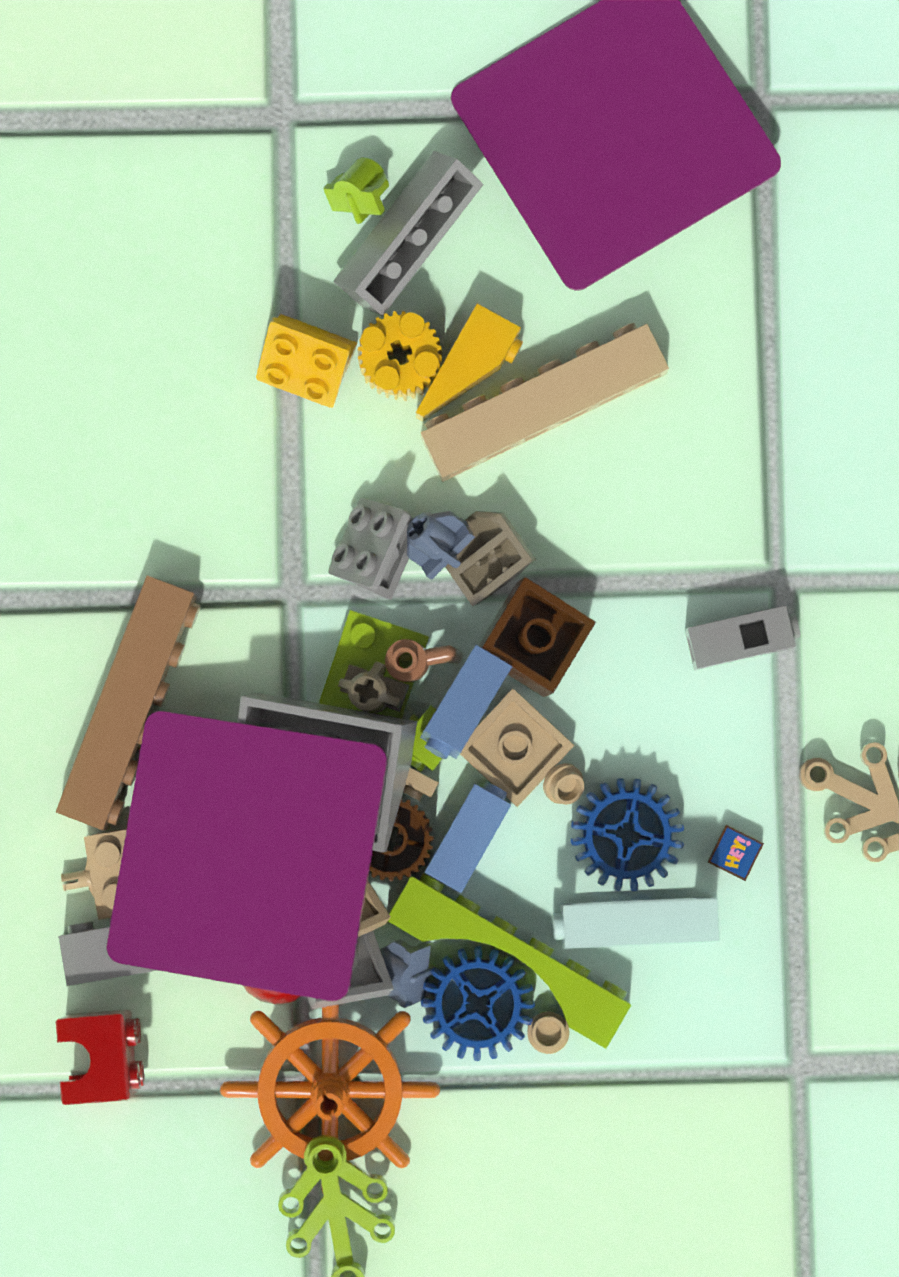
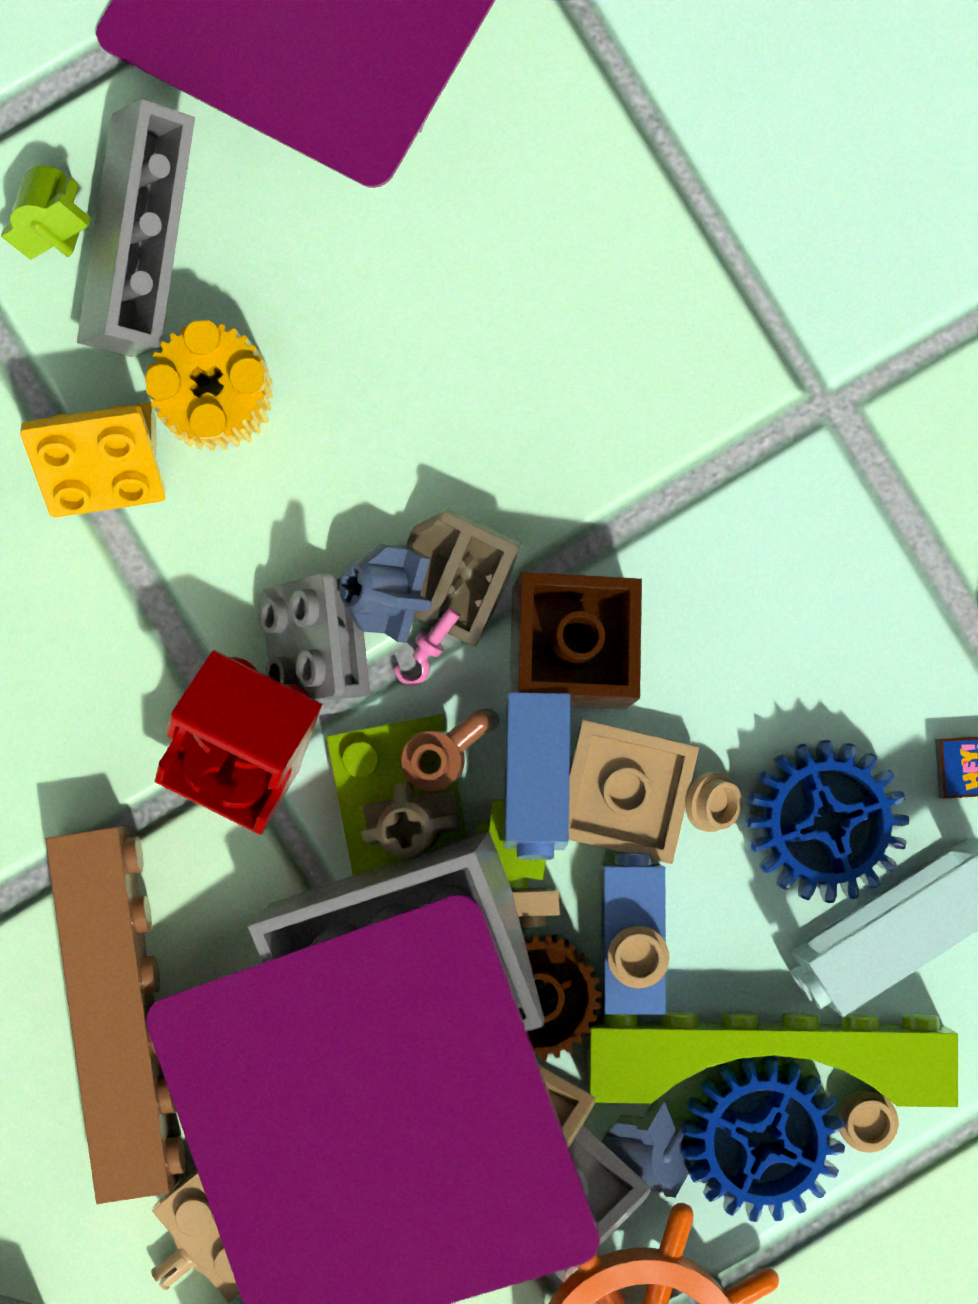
camera: 30 degrees left, 0 degrees up
yellow slope [415,303,524,422] -> none
tan brick [420,323,669,482] -> none
light grey brick [685,605,800,671] -> none
none -> red piece [154,650,322,835]
none -> bright pink hand [394,607,461,686]
none -> tan plate [607,925,670,988]

